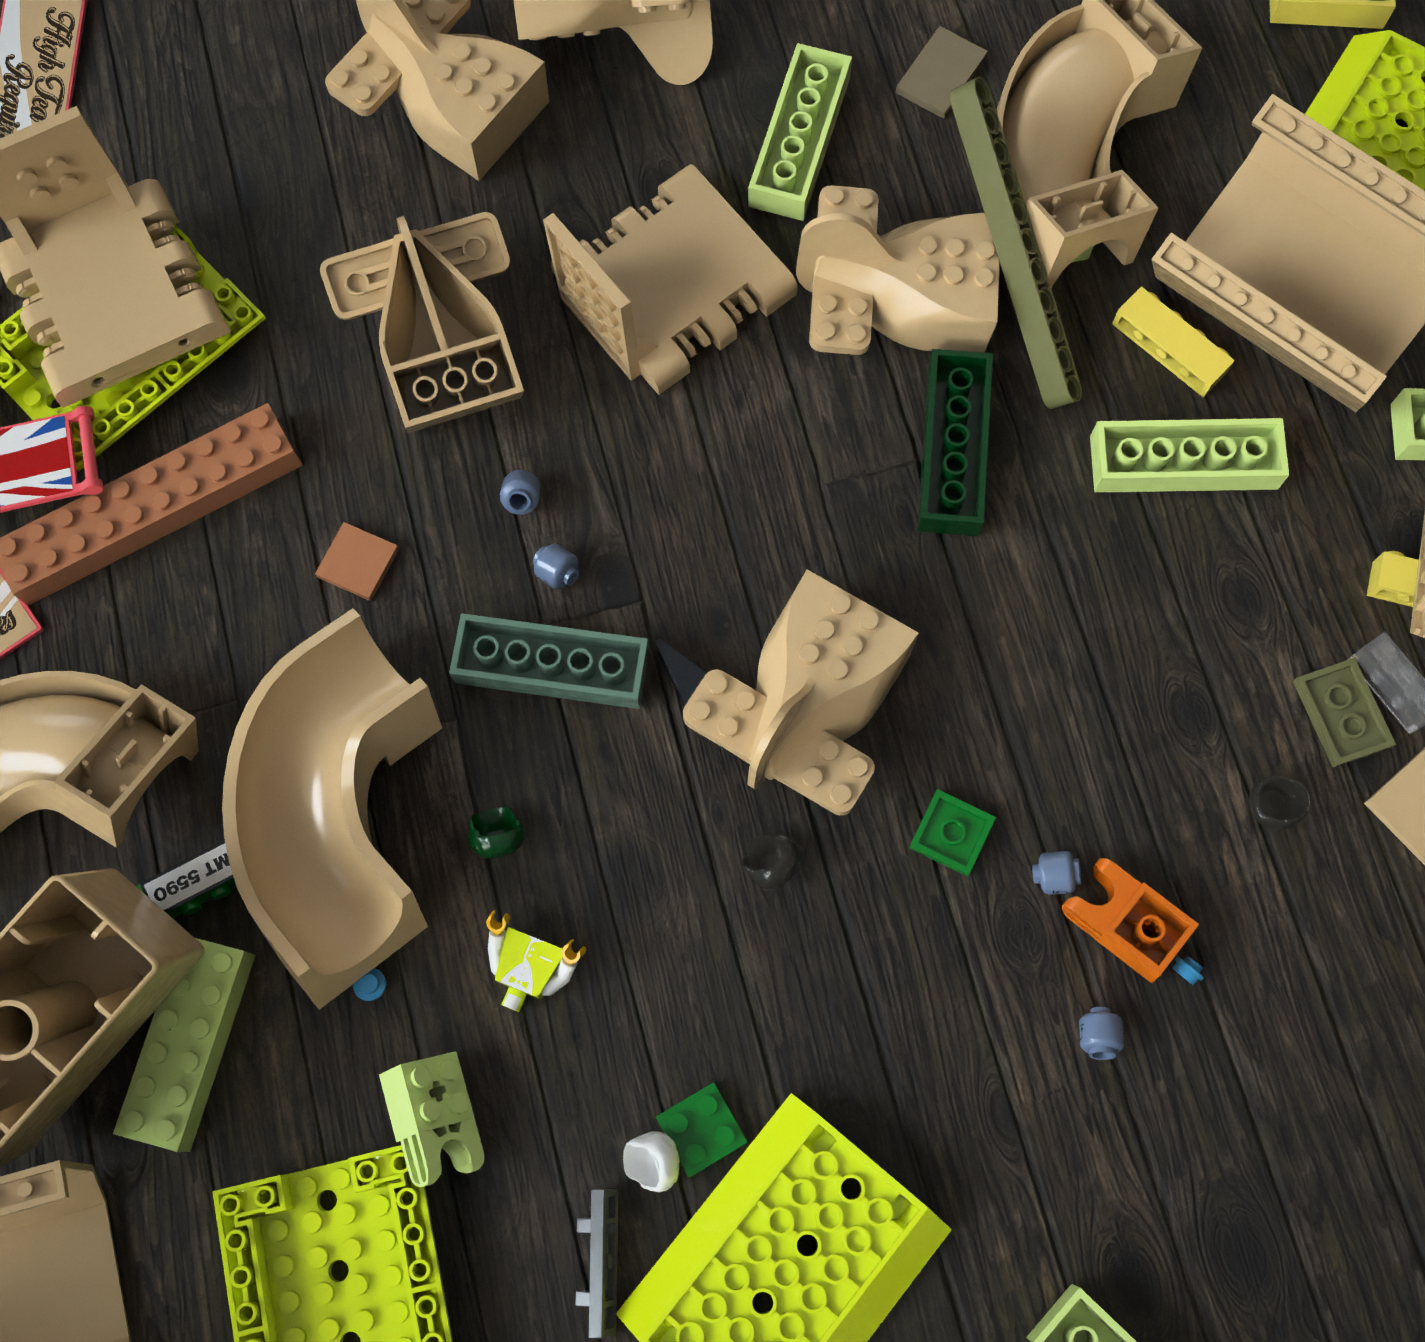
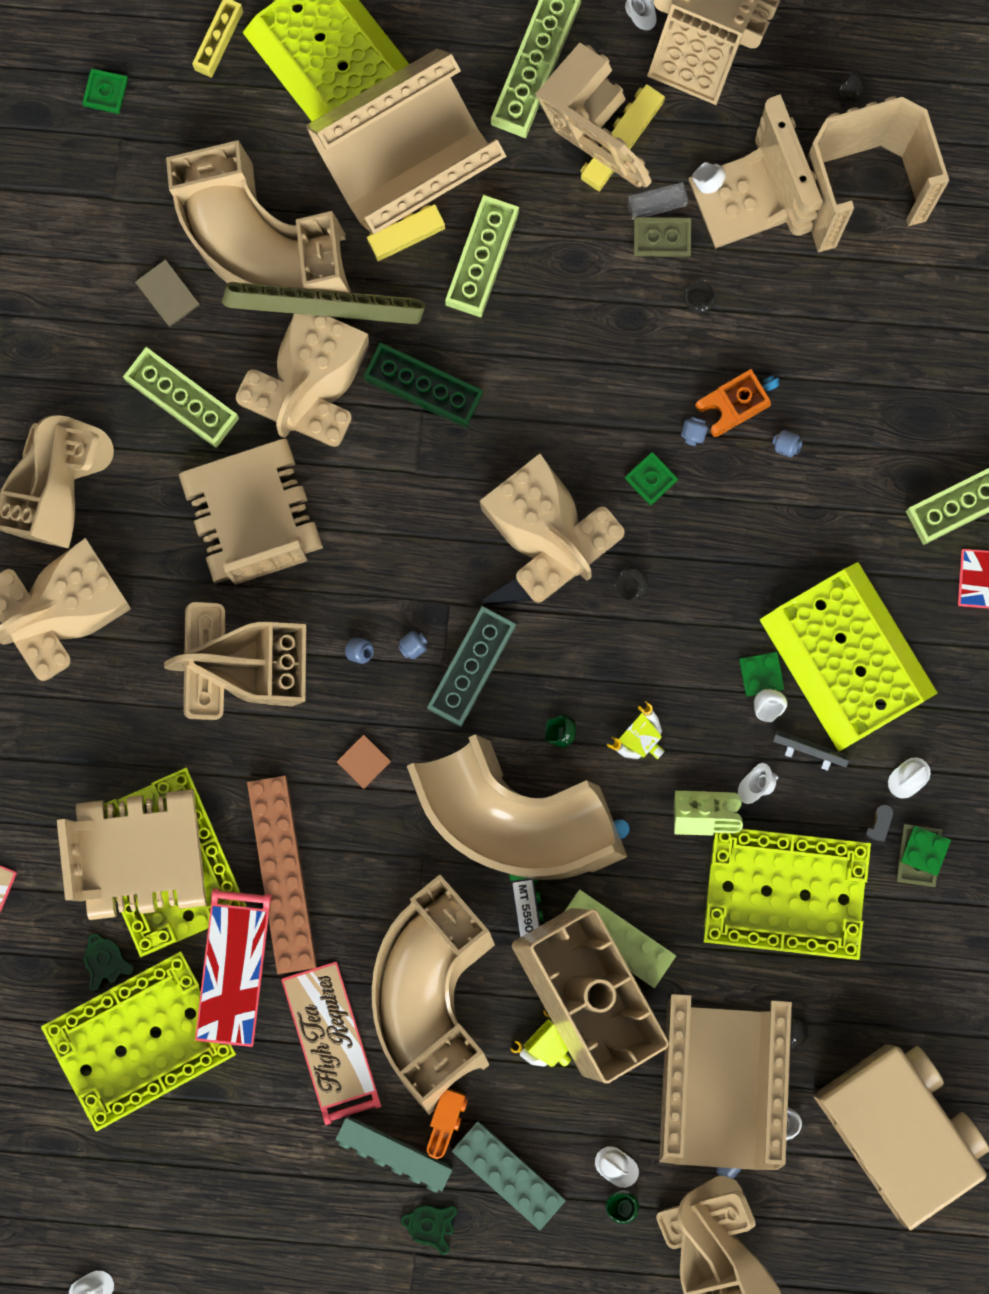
camera: 70 degrees left, 10 degrees up
none -> white piece [738,763,778,804]

